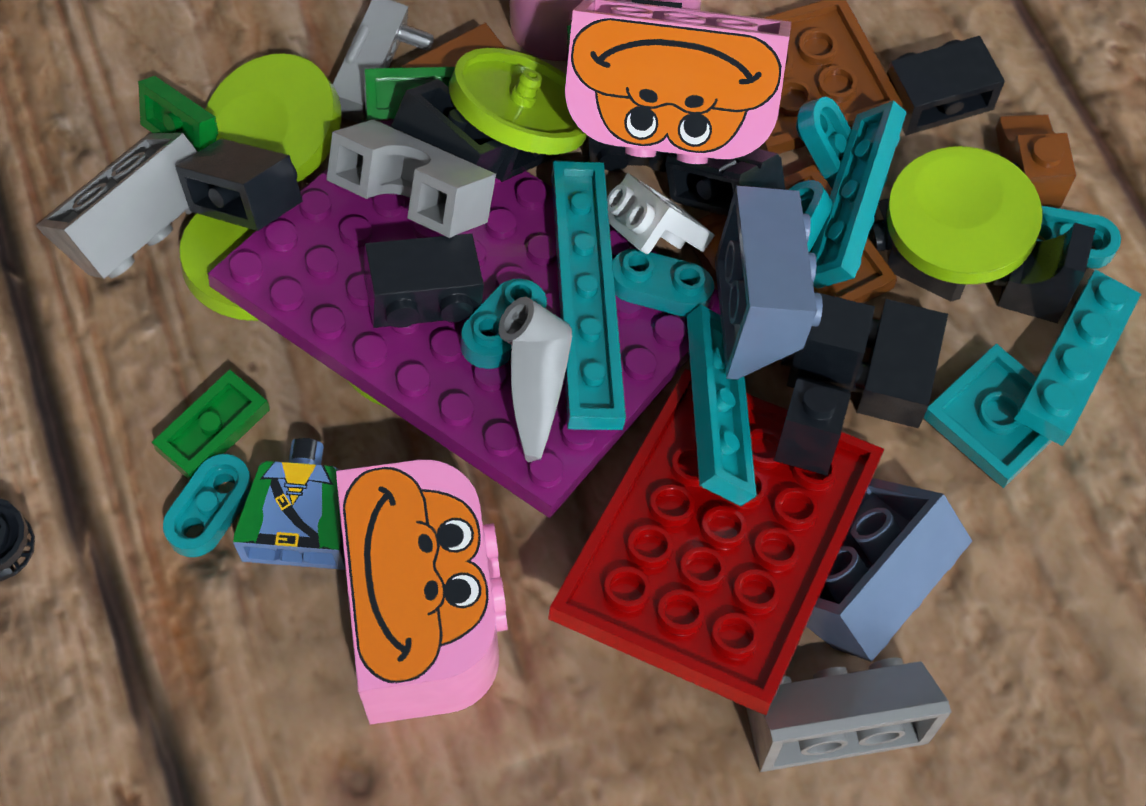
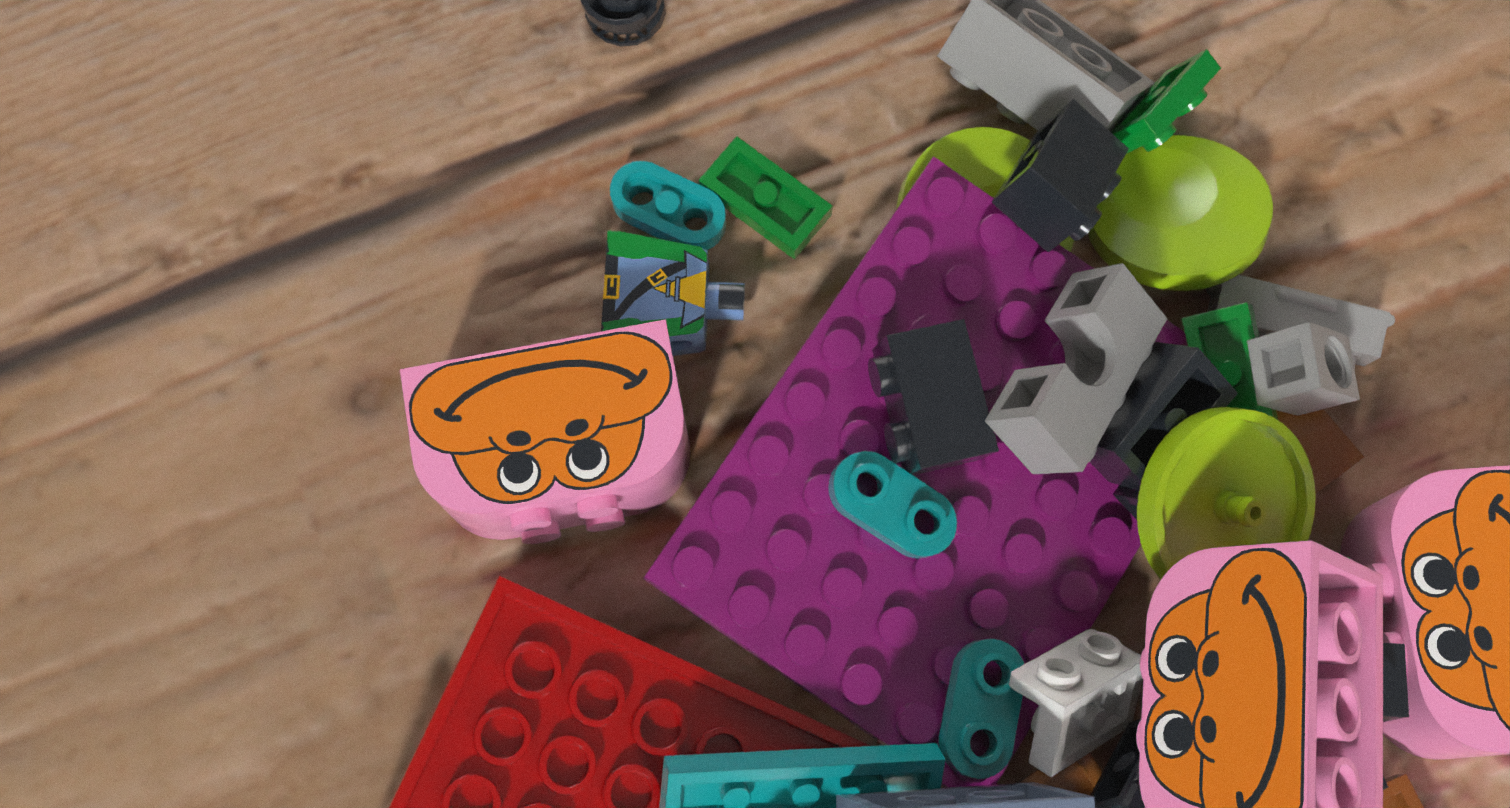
camera: 90 degrees right, 10 degrees up
light grey piece [499,297,572,462] -> none
teal plate [551,161,626,430] -> none
none -> light grey brick [1247,322,1360,416]

